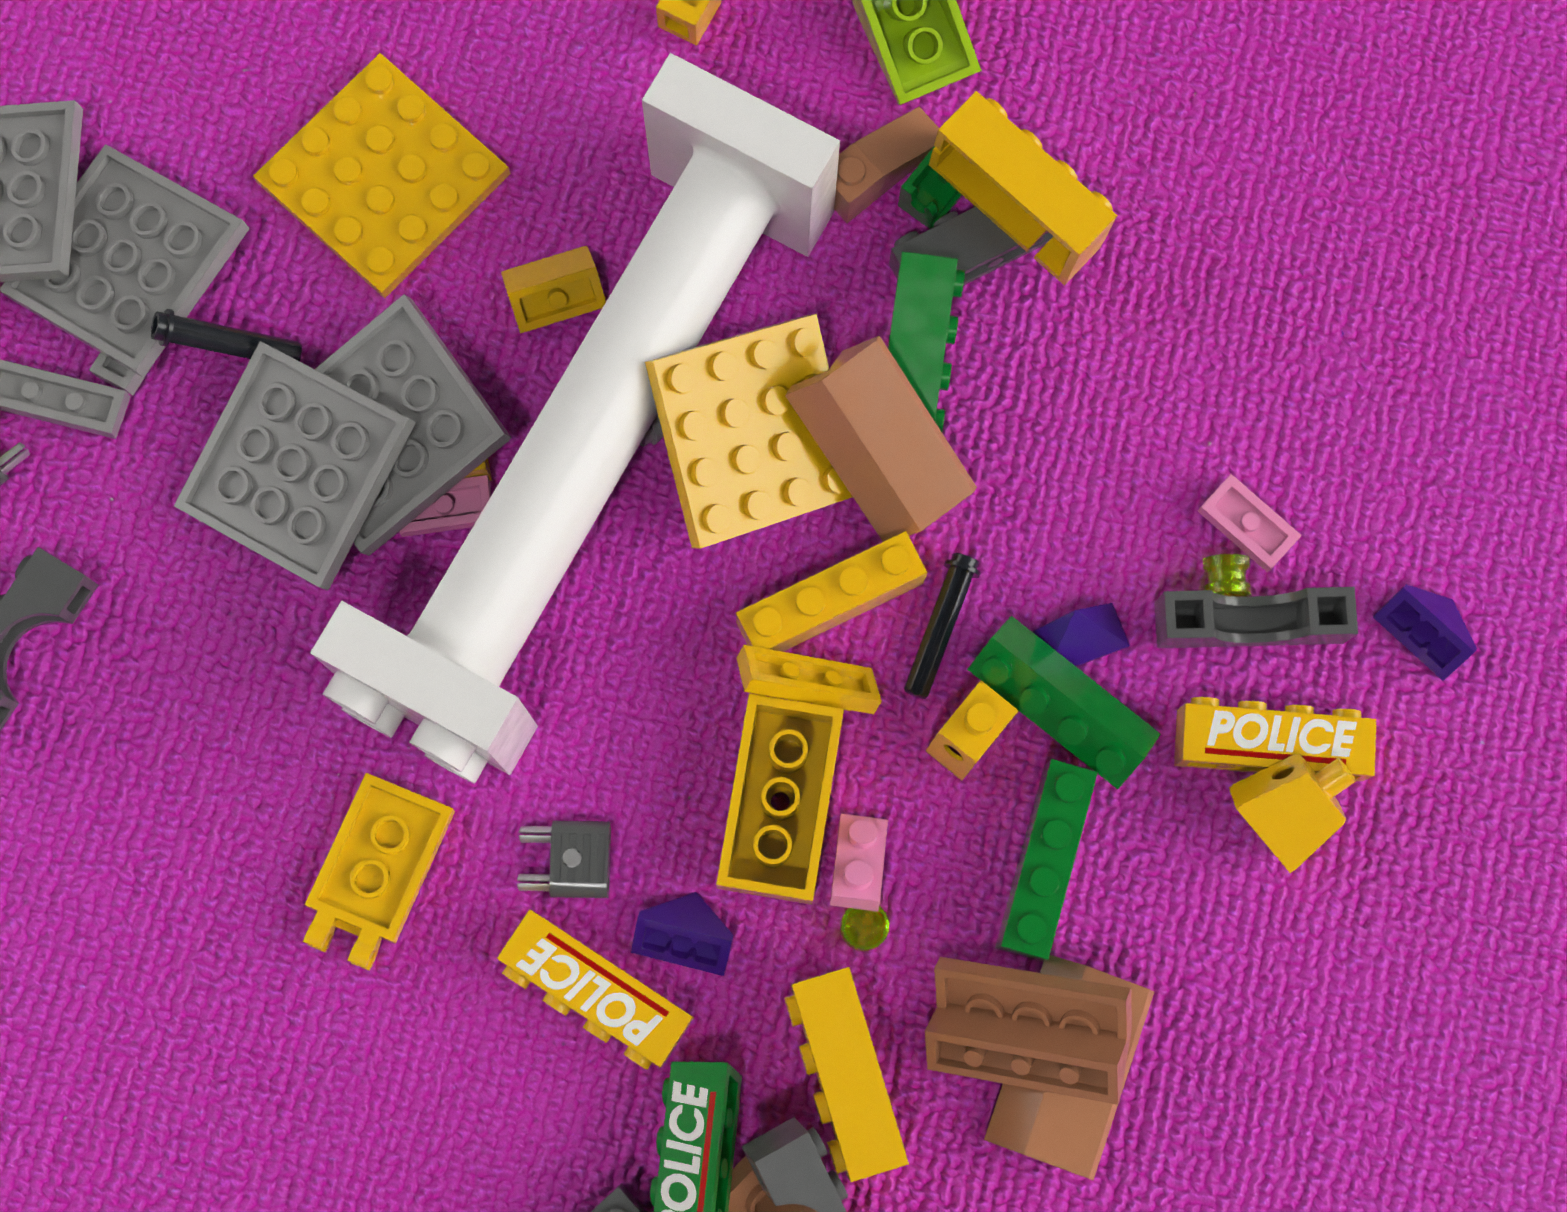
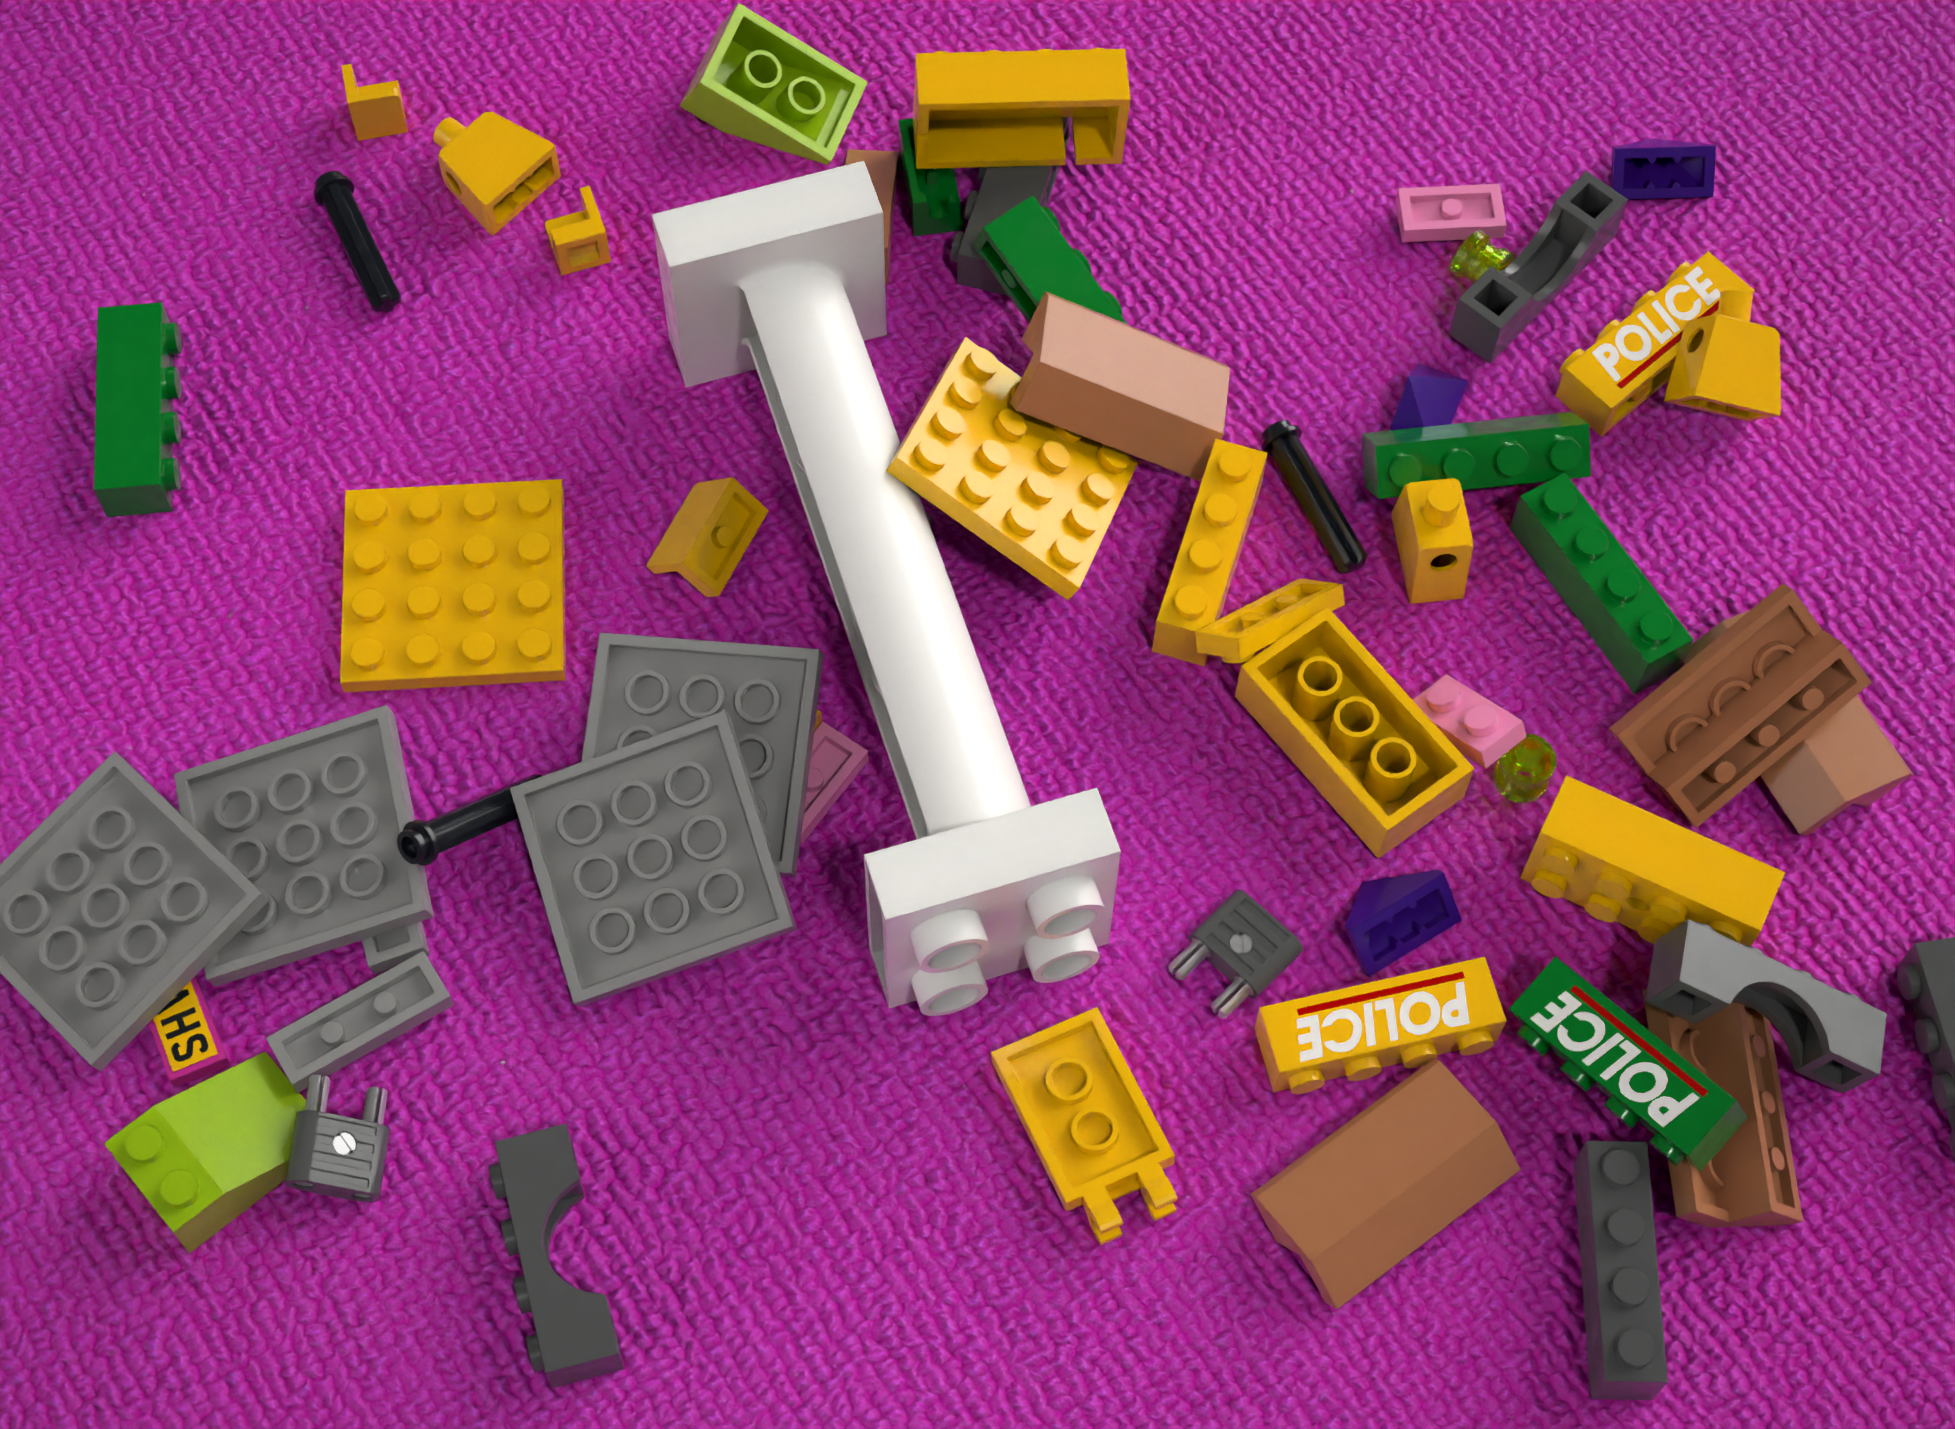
camera: 45 degrees left, 15 degrees down
none -> nougat slope [1250,1059,1521,1309]

